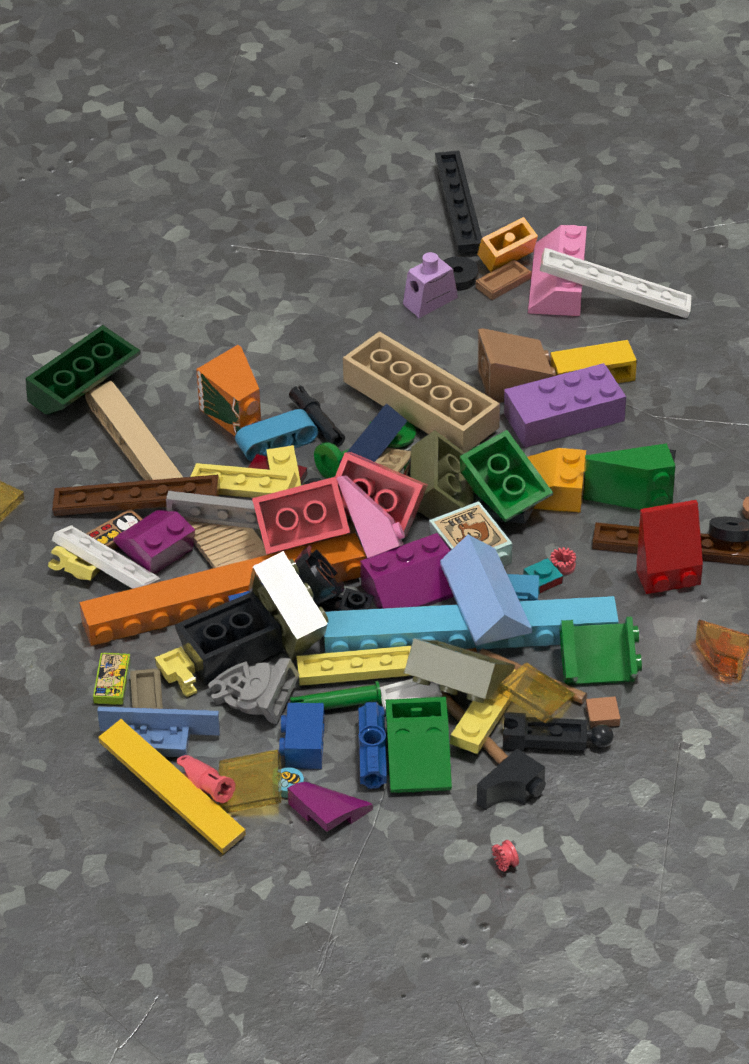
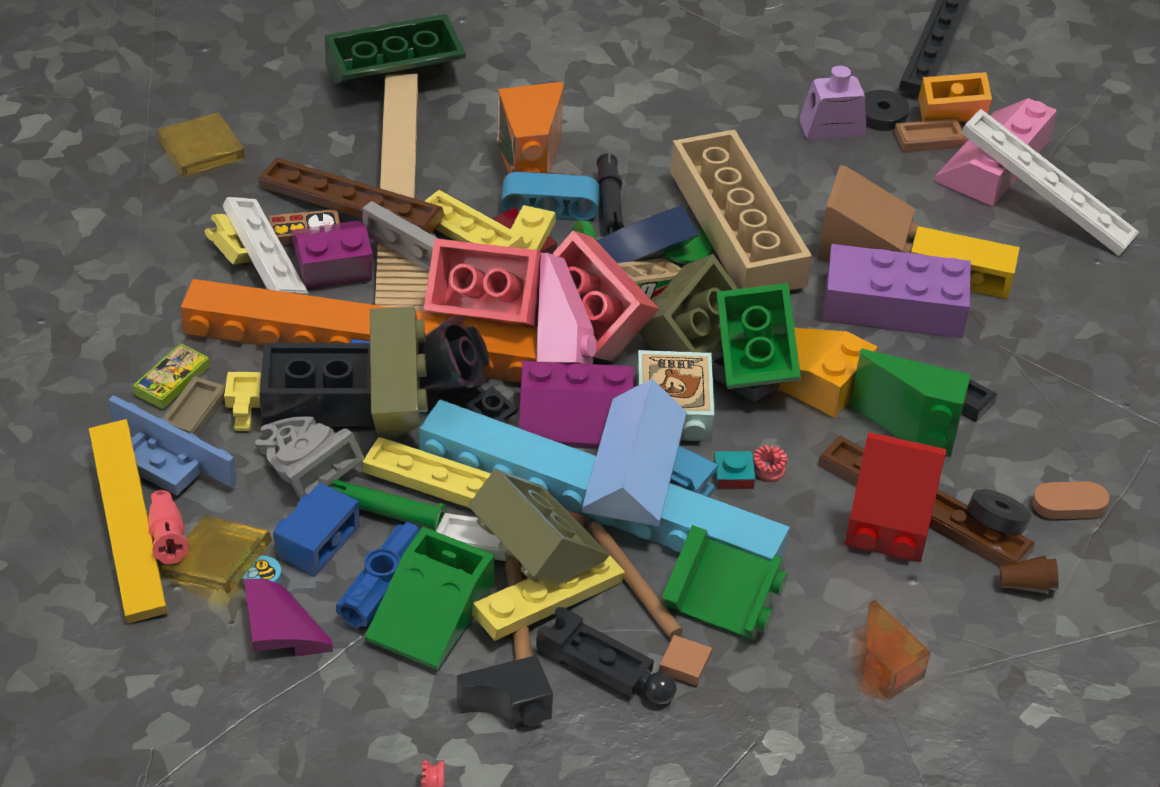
camera: 25 degrees right, 0 degrees up
clear yellow tile [497,662,575,723] -> none

